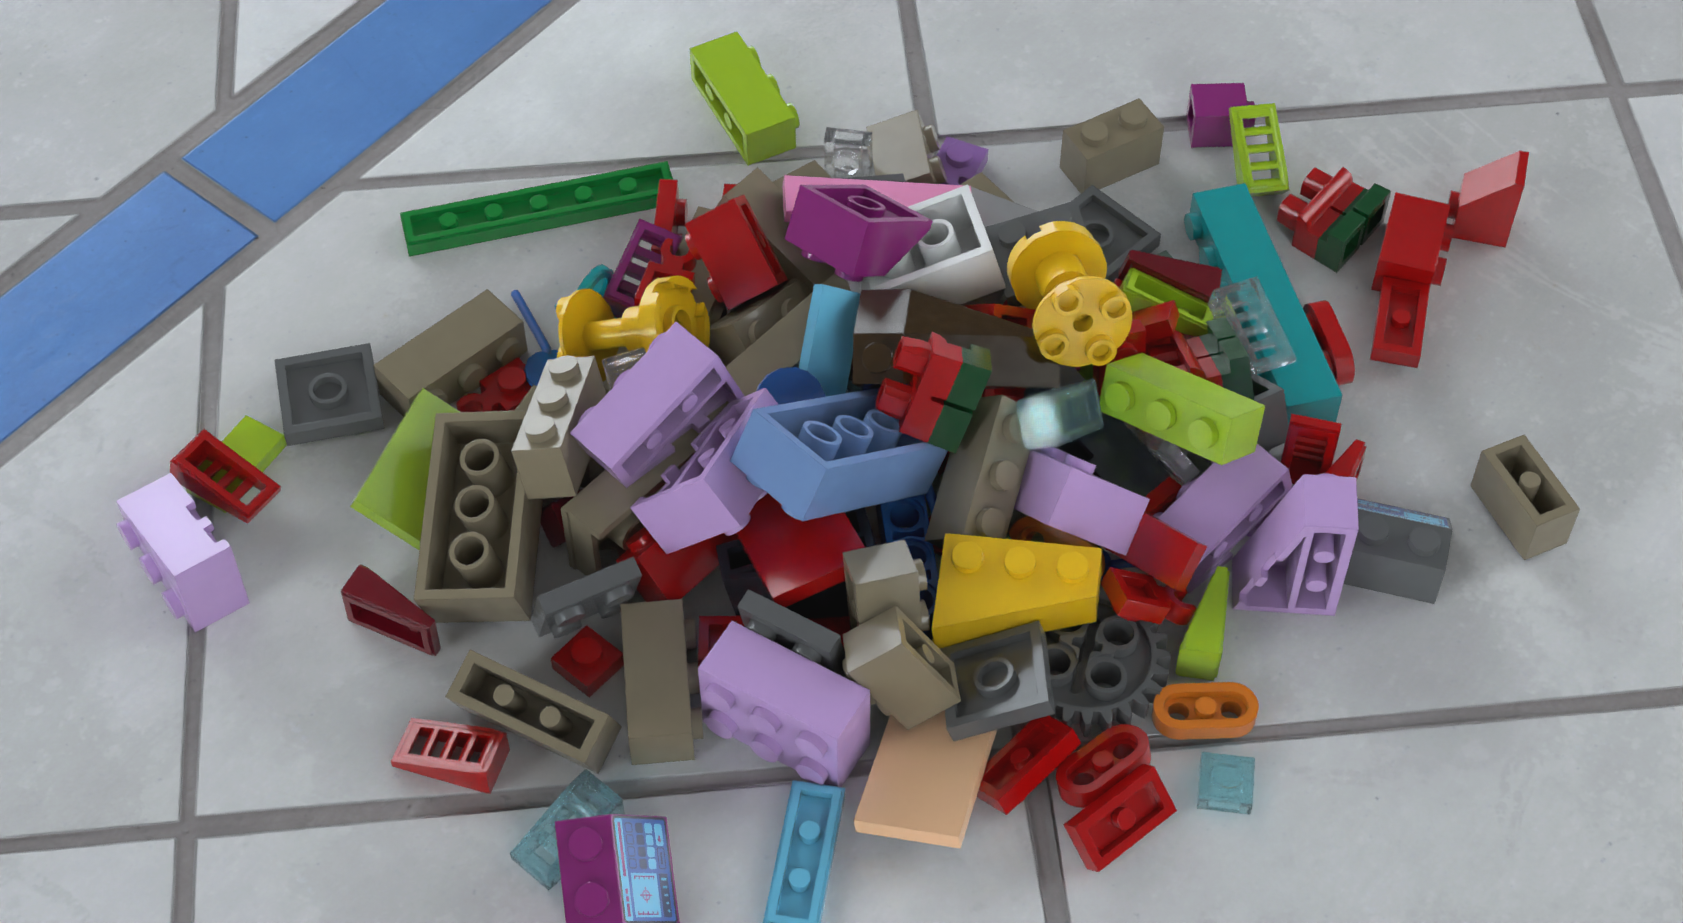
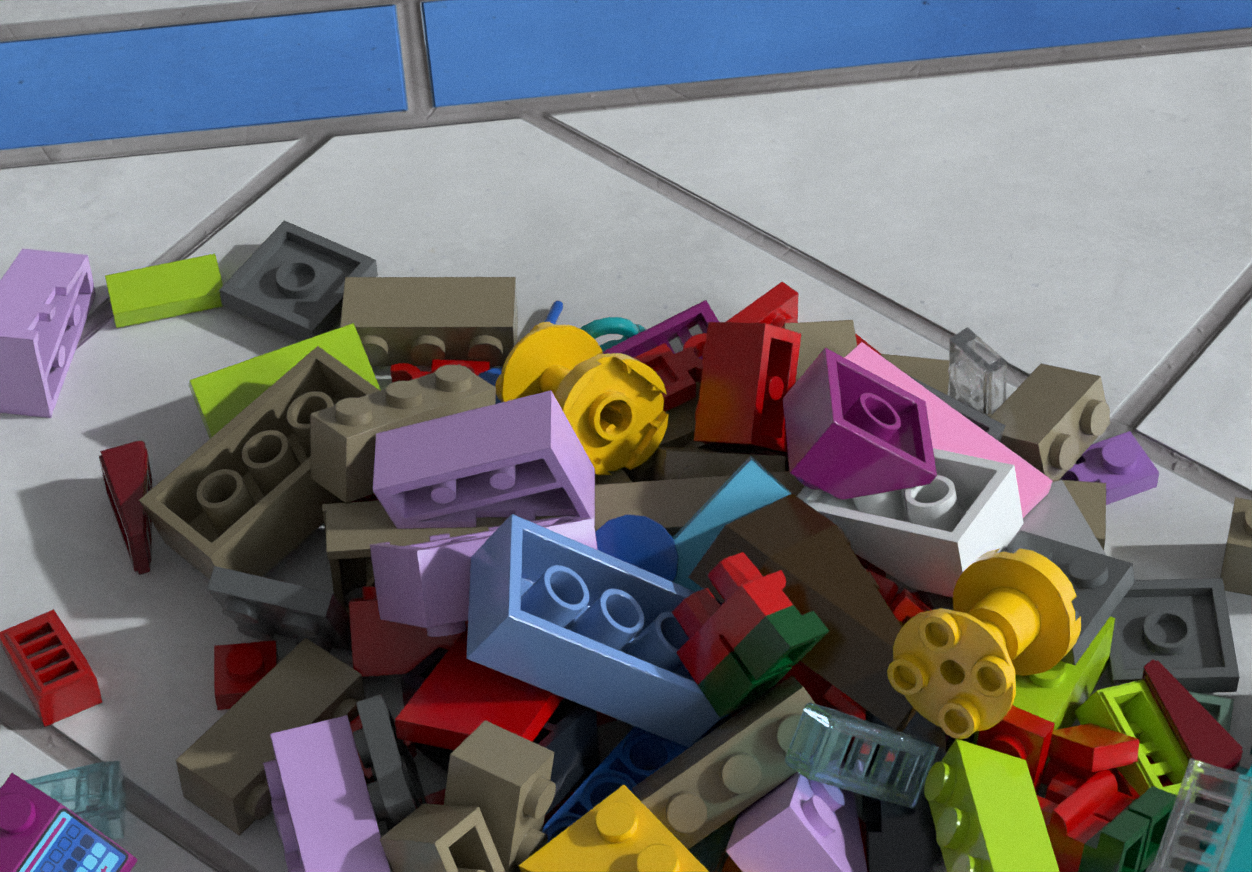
camera: 45 degrees right, 5 degrees down
red slope [170,429,281,524] -> none
green tile [400,161,673,257] -> none
dark tan brick [445,650,622,774] -> none
lime brick [689,31,800,166] -> none

